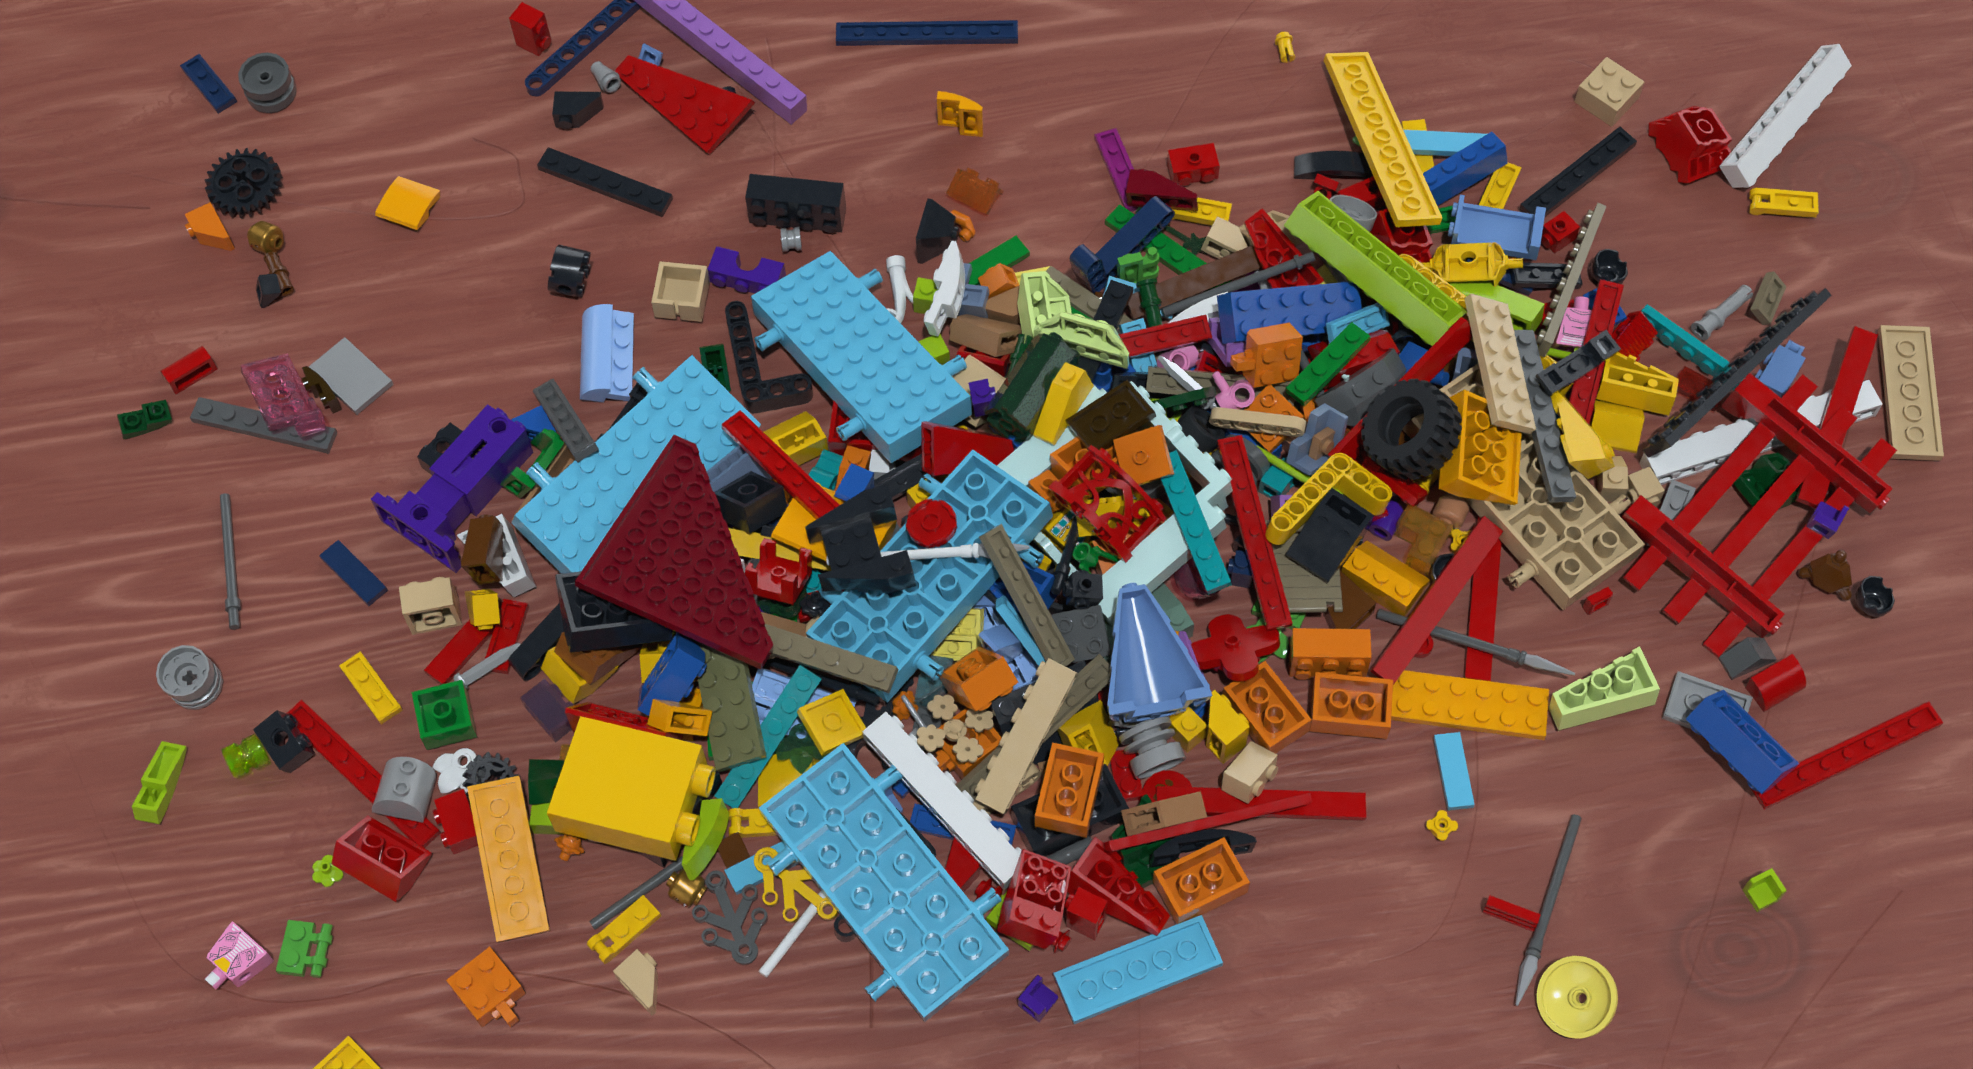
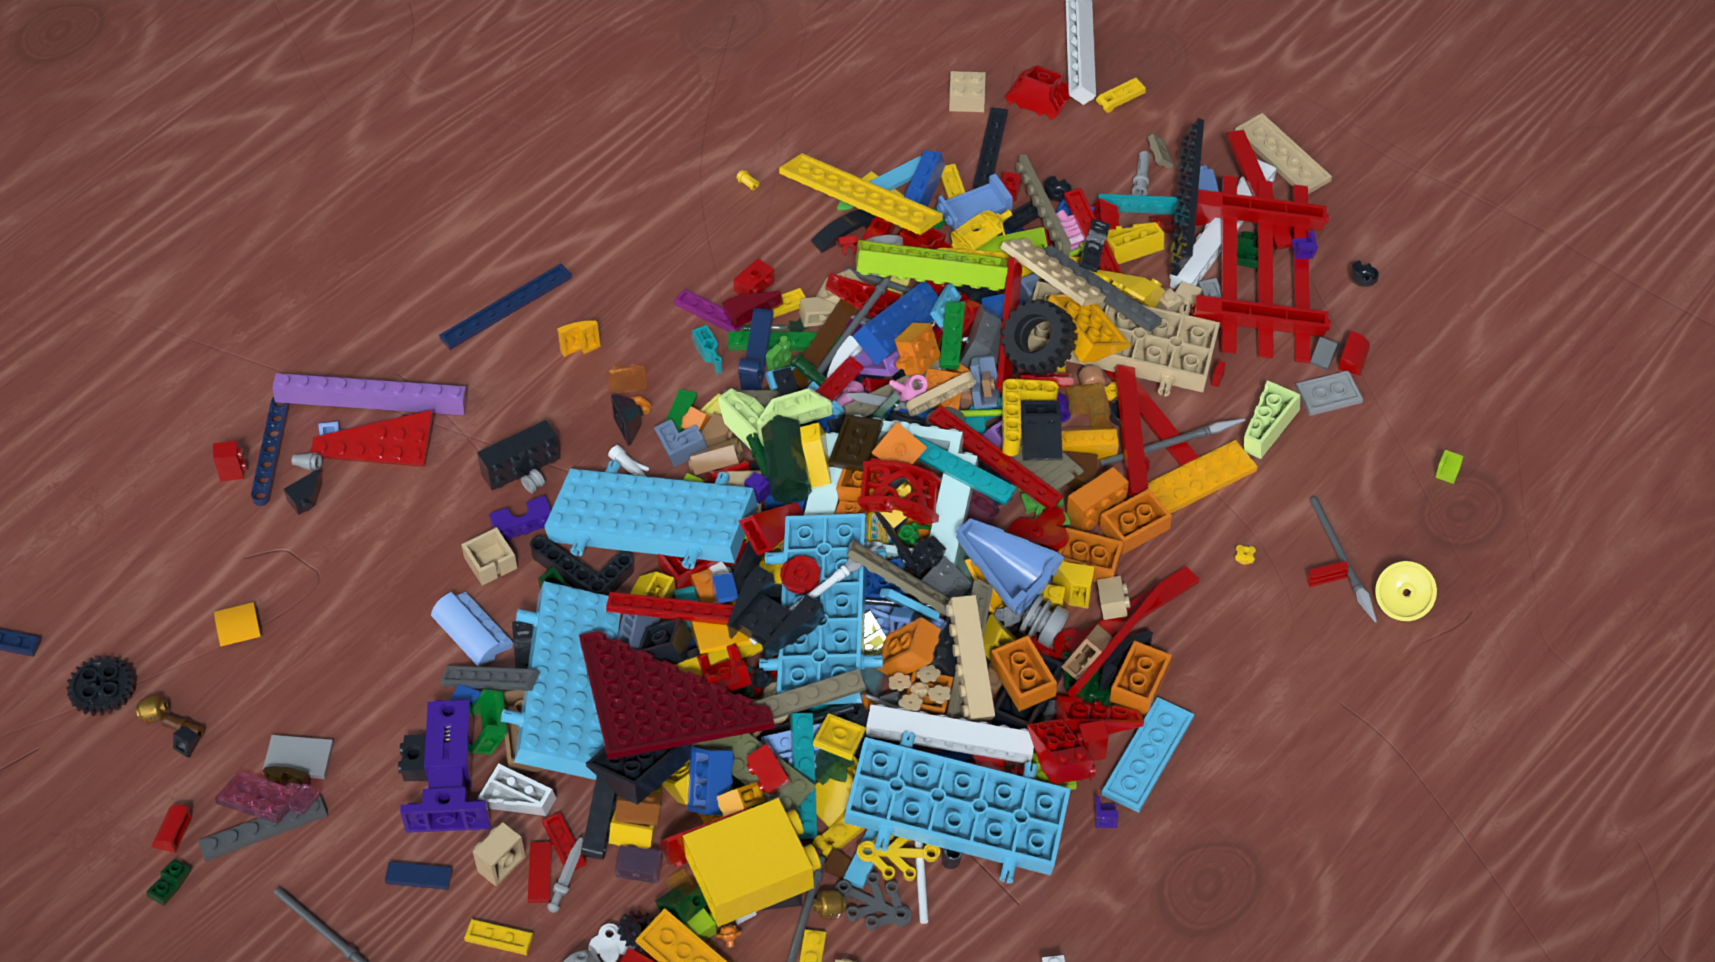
camera: 40 degrees left, 10 degrees down
orange slope [185,202,235,251] -> none
dark grey wheel [238,52,296,113] -> none
green brick [411,680,477,750] -> none
reddish brown slope [461,515,503,584] -> none
yellow slope [465,589,500,630] -> none
black plate [537,147,673,217] -> none
black brick [548,244,591,298] -> none
lime slope [682,798,729,880] -> none
lime brick [913,277,938,314] -> none
white slope [924,241,965,336] -> none
medium azure tile [1433,732,1475,811] -> none
yellow slope [1590,400,1645,453] -> none
blue slope [1686,690,1799,794] -> none
red tile [1750,701,1944,810] -> none
reddish brown rock [1798,550,1852,601] -> none
none -> teal piece [692,325,722,374]
none -> red brick [746,744,792,796]

